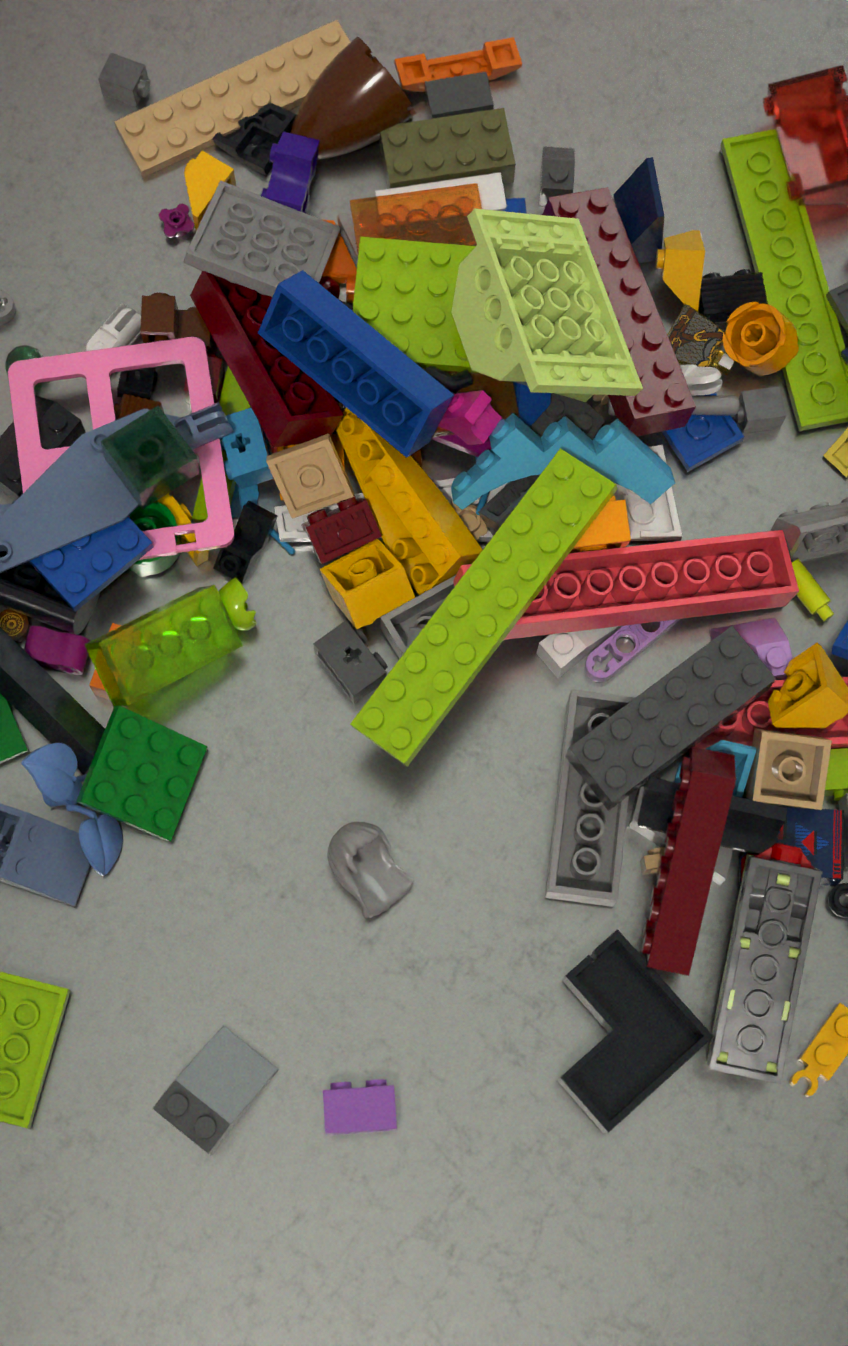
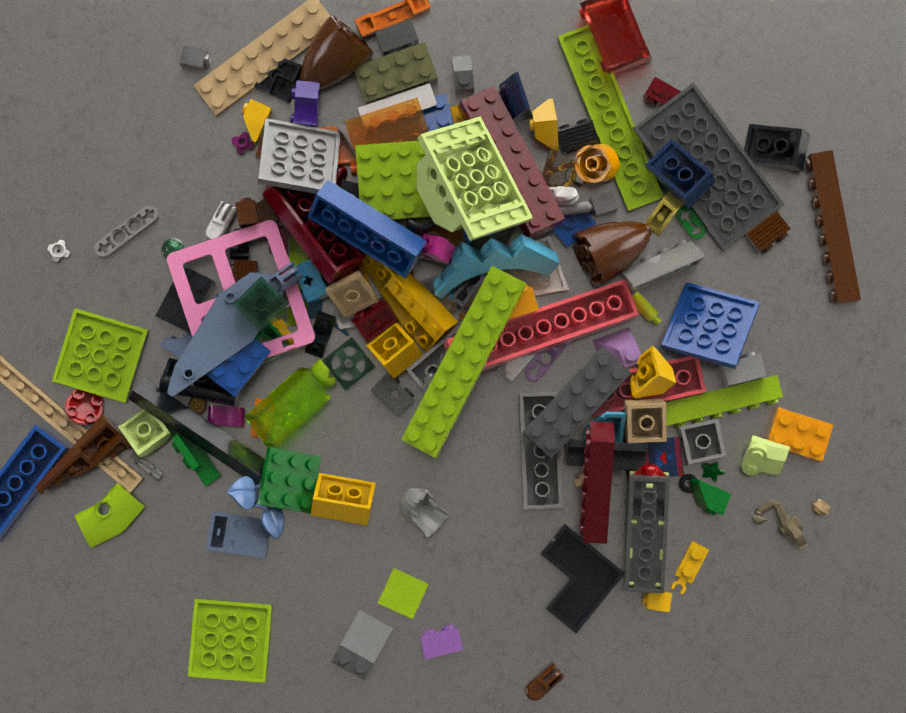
camera: 10 degrees left, 10 degrees up
none -> yellow slope [311,473,376,526]
none -> clear green piece [322,337,376,391]
none -> lime tile [378,568,429,619]
none -> reddish brown arm [526,662,565,701]
none -> reddish brown cylinder [572,221,652,286]
none -> yellow brick [642,592,672,612]

